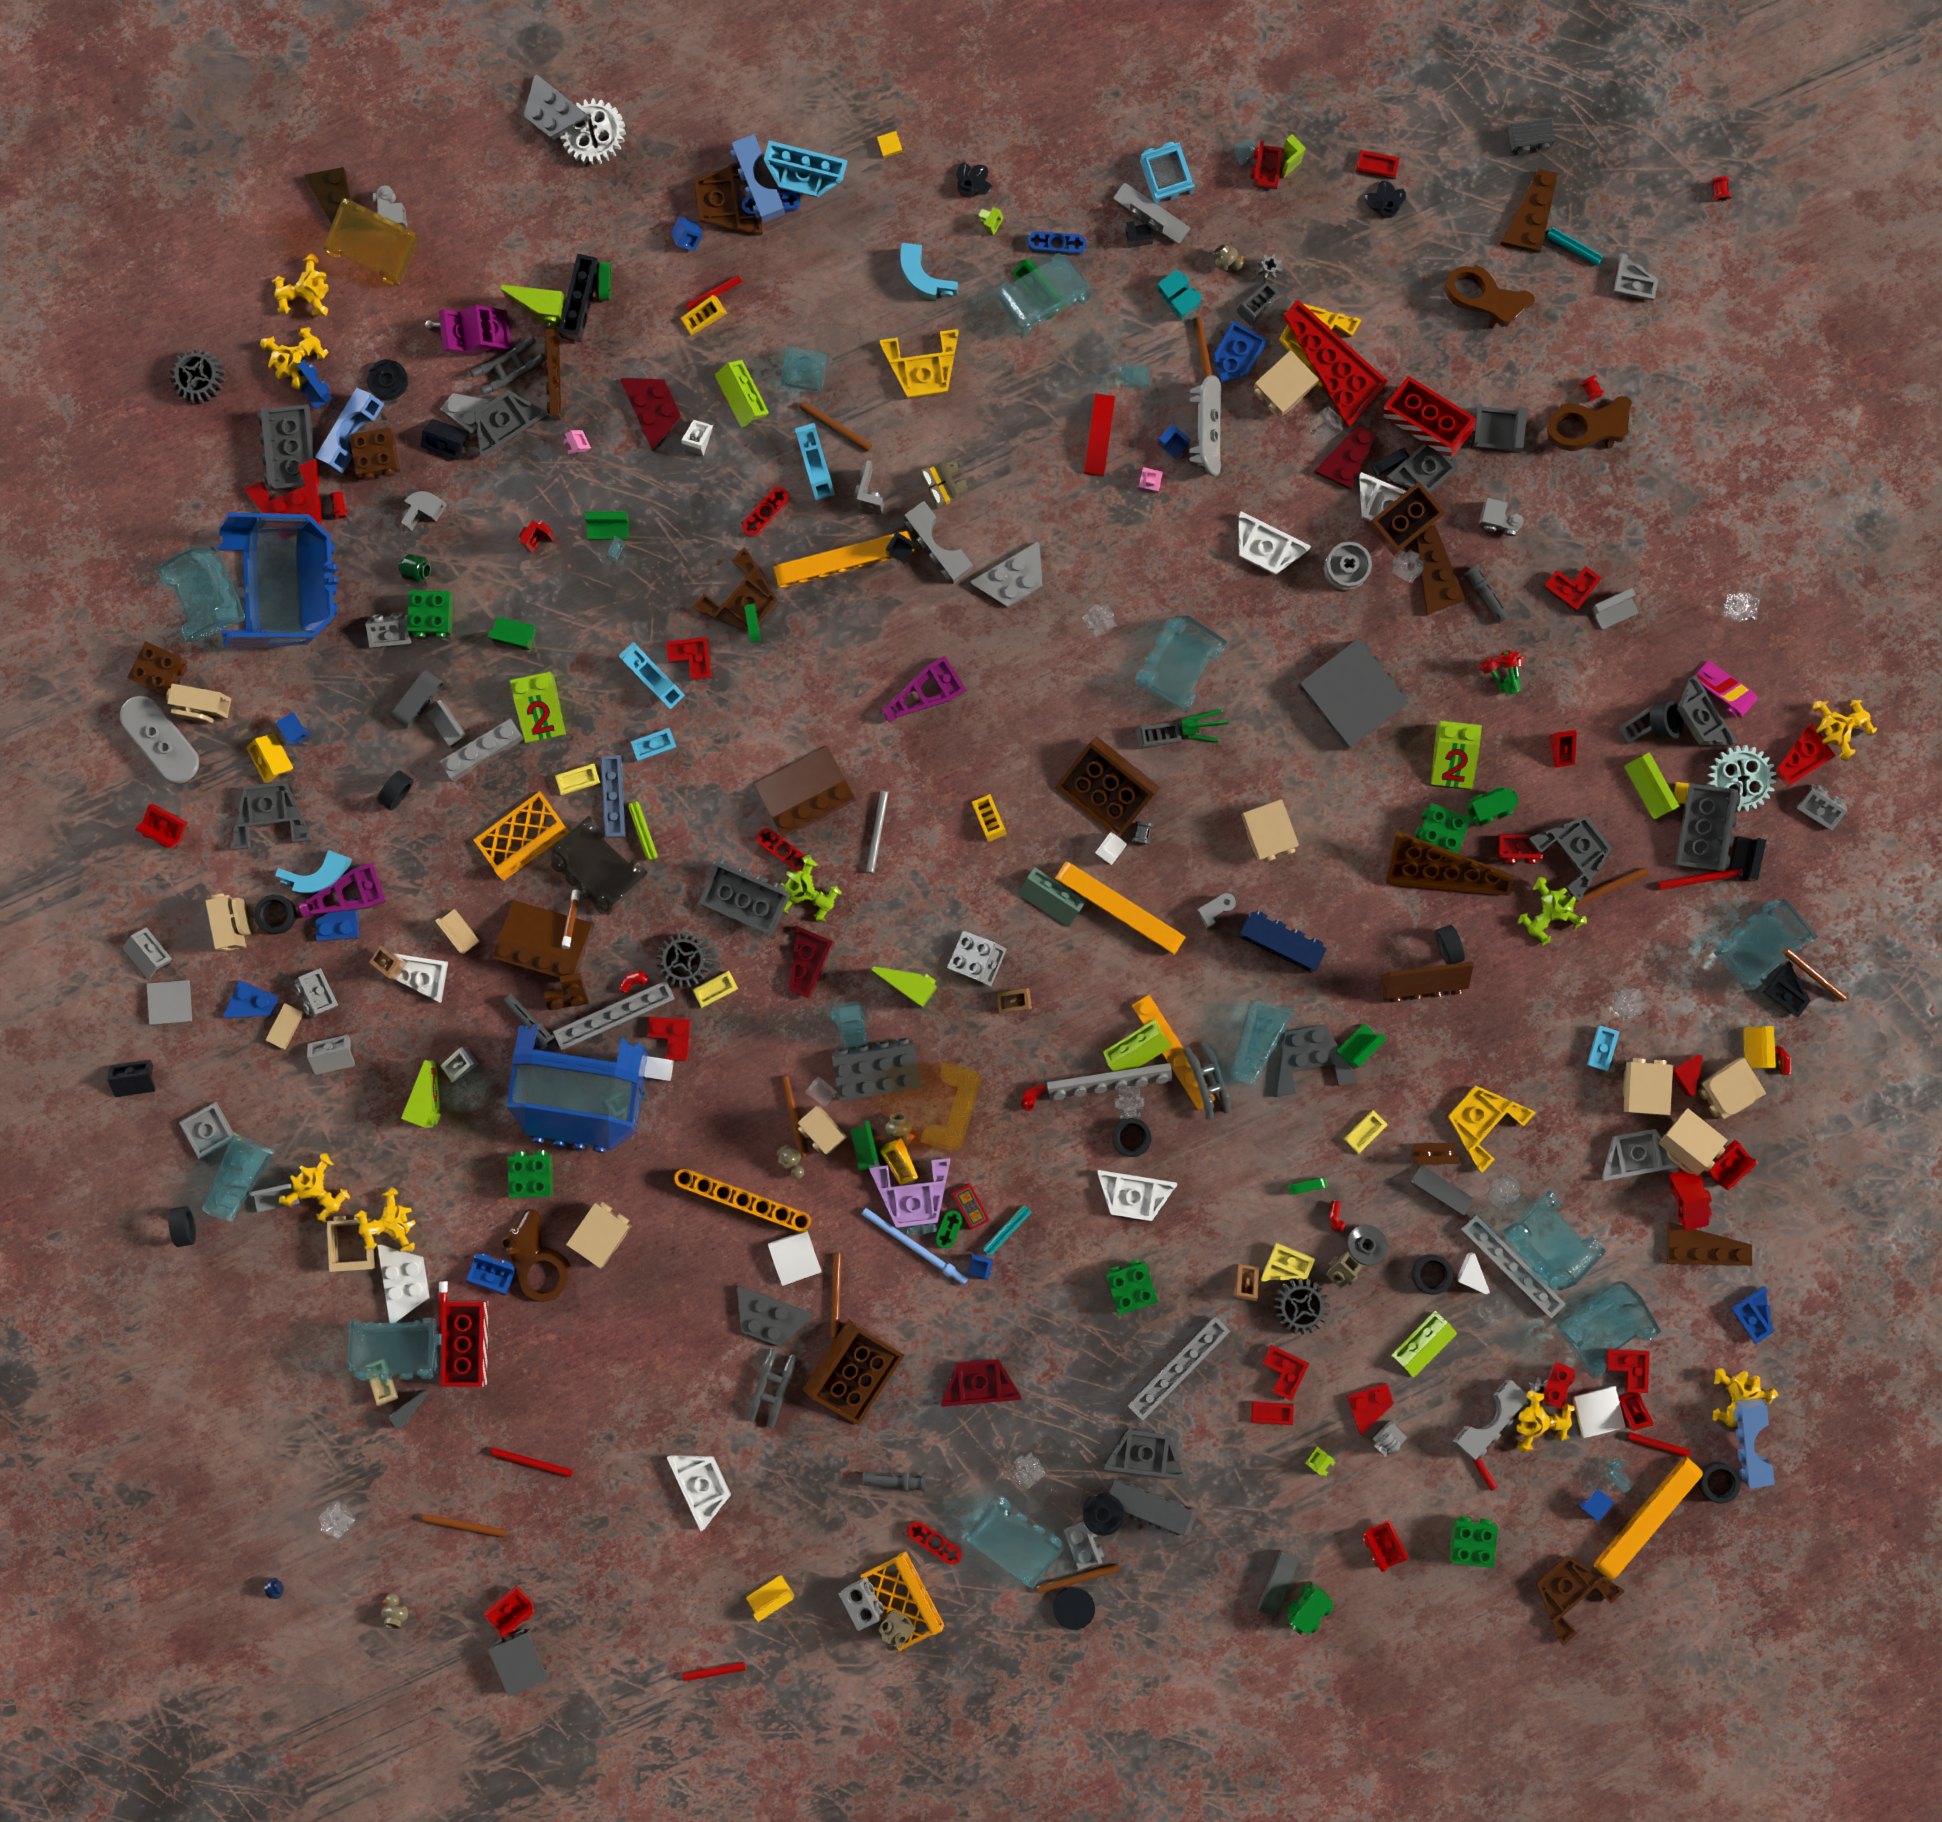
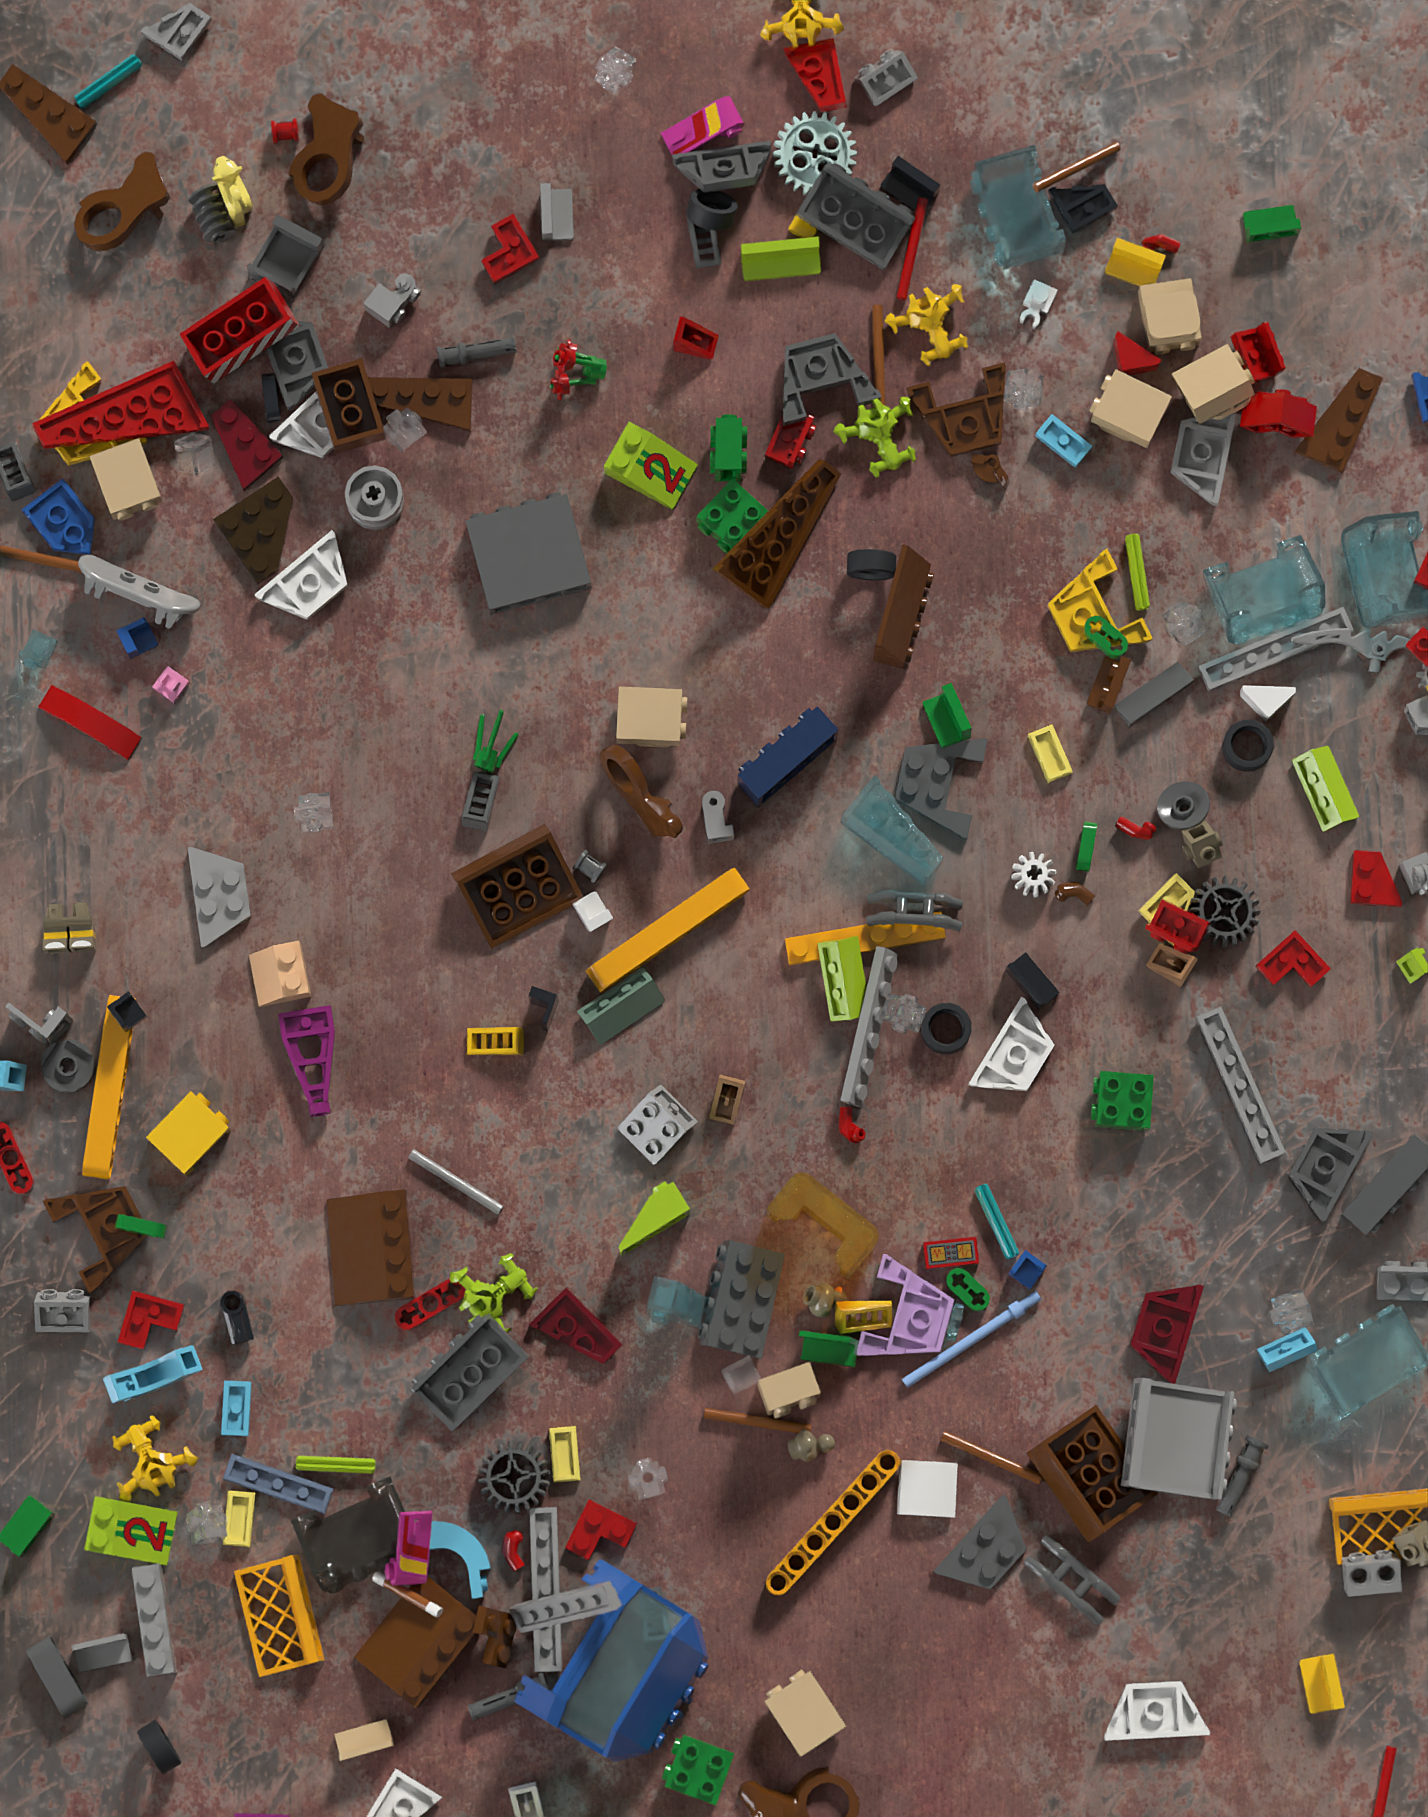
camera: 70 degrees left, 5 degrees down
white panel [644,1056,674,1081] -> none
light grey arch [904,501,973,584] -> none
red beam [908,1521,962,1565] -> none
black tile [1083,1493,1125,1536] -> none
clear light blue windscreen [1135,616,1227,712] -> none
red tile [1250,1401,1294,1425] -> none
none -> light grey bracket [34,1289,91,1332]
none -> dark grey plate [41,1039,95,1093]
none -> yellow piece [112,1415,198,1502]
none -> yellow panel [146,1091,231,1176]
none -> clear brick [186,1502,227,1546]
none -> dark grey piece [188,183,236,243]
none -> light yellow animal [212,156,253,228]
none -> dark brown plate [213,476,294,585]
none -> black piece [220,1291,255,1345]
none -> light nougat slope [249,941,311,1007]
none -> dark pink door [385,1511,433,1585]
none -> medium azure arch [430,1521,491,1599]
none -> light grey plate [509,1581,622,1633]
none -> black panel [529,986,559,1031]
none -> reddish brown animal [600,745,683,838]
none -> clear brick [628,1458,668,1500]
none -> yellow piece [884,284,968,366]
none -> reddish brown wing [906,362,1006,457]
none -> reddish brown piece [971,453,1009,489]
none -> black panel [1005,952,1060,1010]
none -> white gear [1011,852,1056,897]
none -> white plate [1020,279,1058,330]
none -> reddish brown arm [1054,882,1096,906]
none -> green beam [1083,616,1128,658]
none -> light grey panel [1121,1378,1236,1500]
none -> lime axle [1125,534,1150,611]
none -> red bracket [1145,899,1211,954]
none -> green panel [1243,205,1301,243]
none -> medium azure plate [1257,1327,1318,1373]
none -> light grey piece [1291,628,1410,673]

